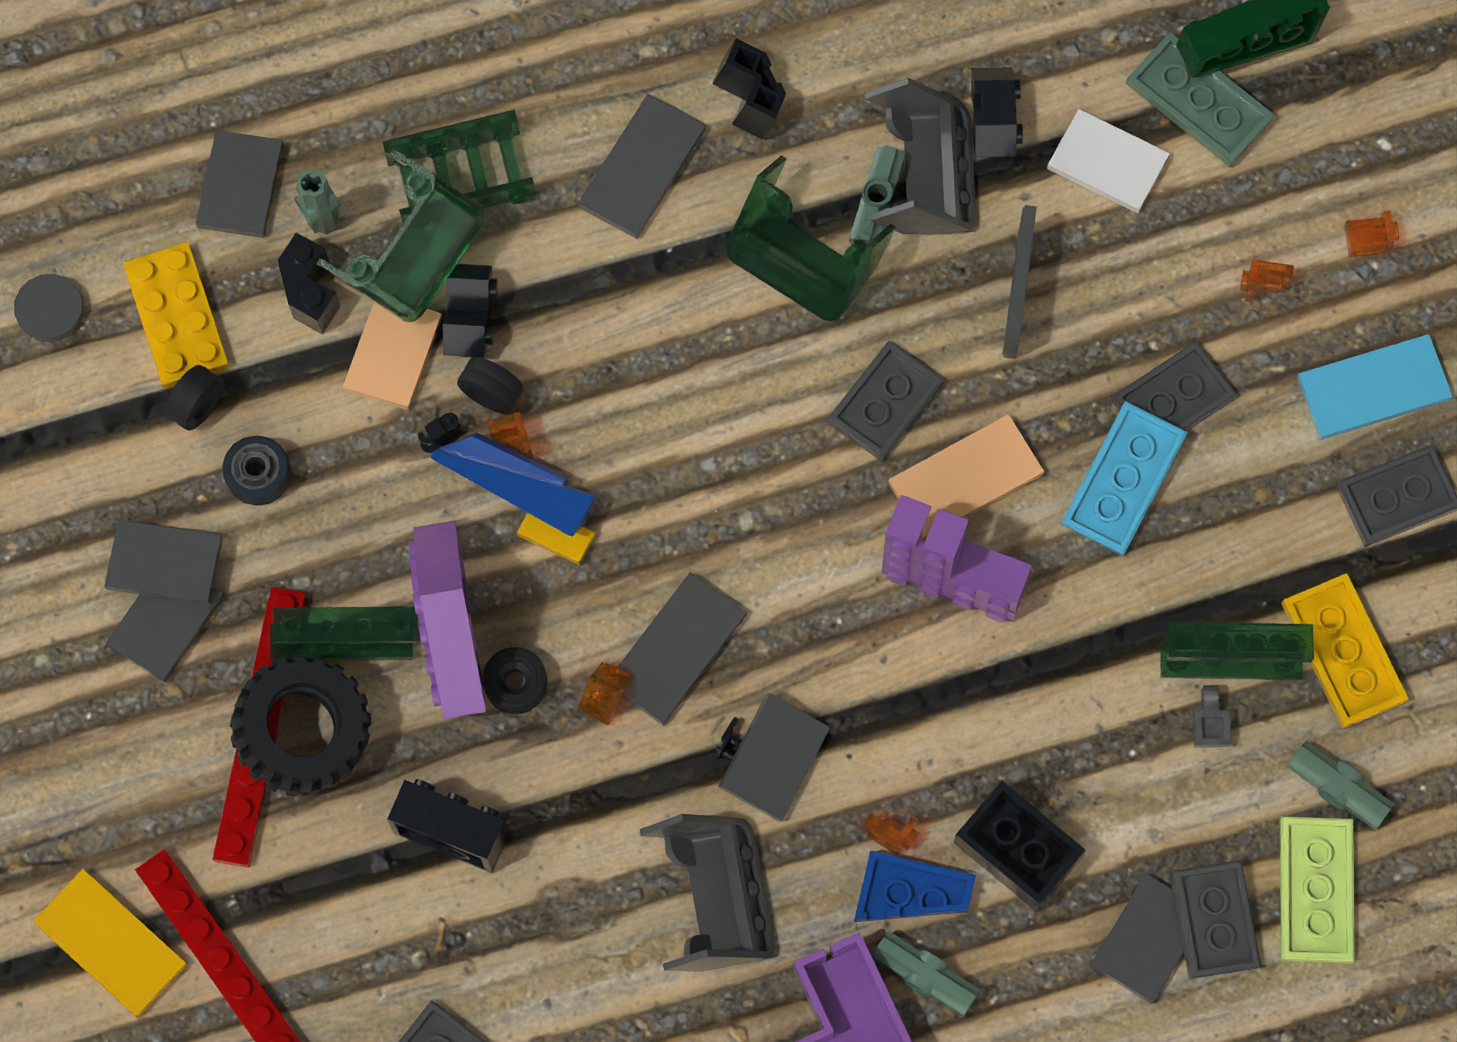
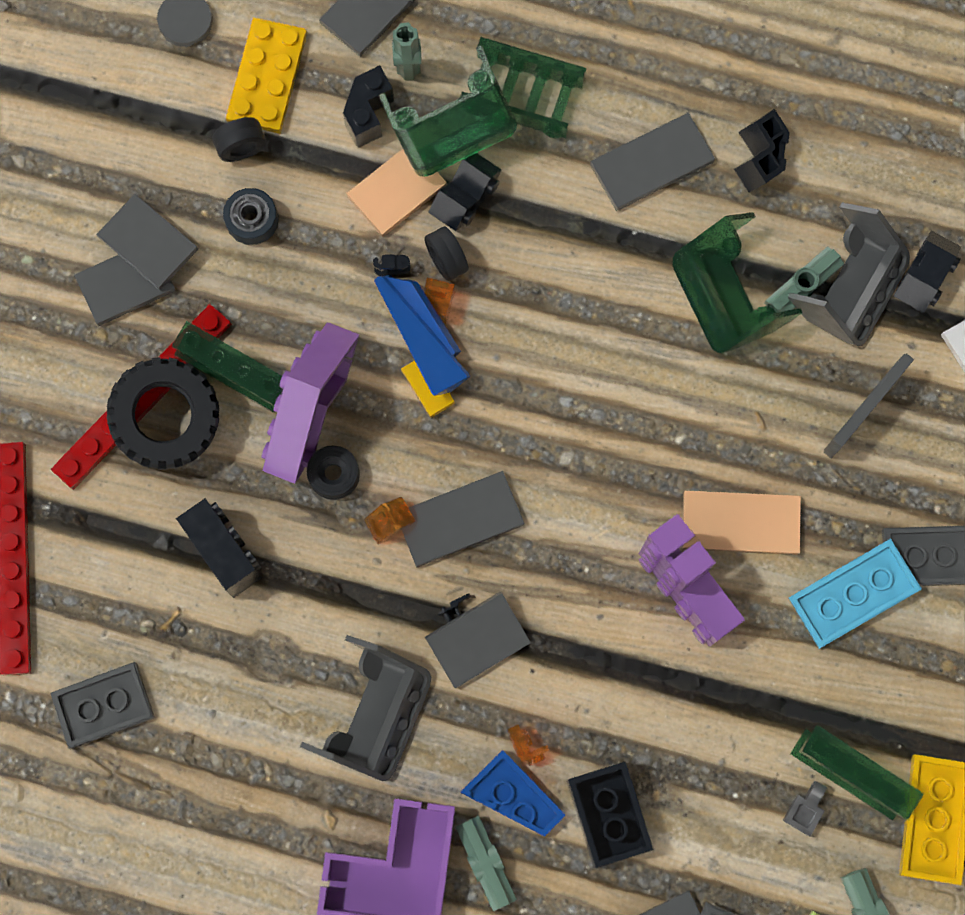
camera: 30 degrees right, 5 degrees up
dark grey tile [827,341,944,462] -> none

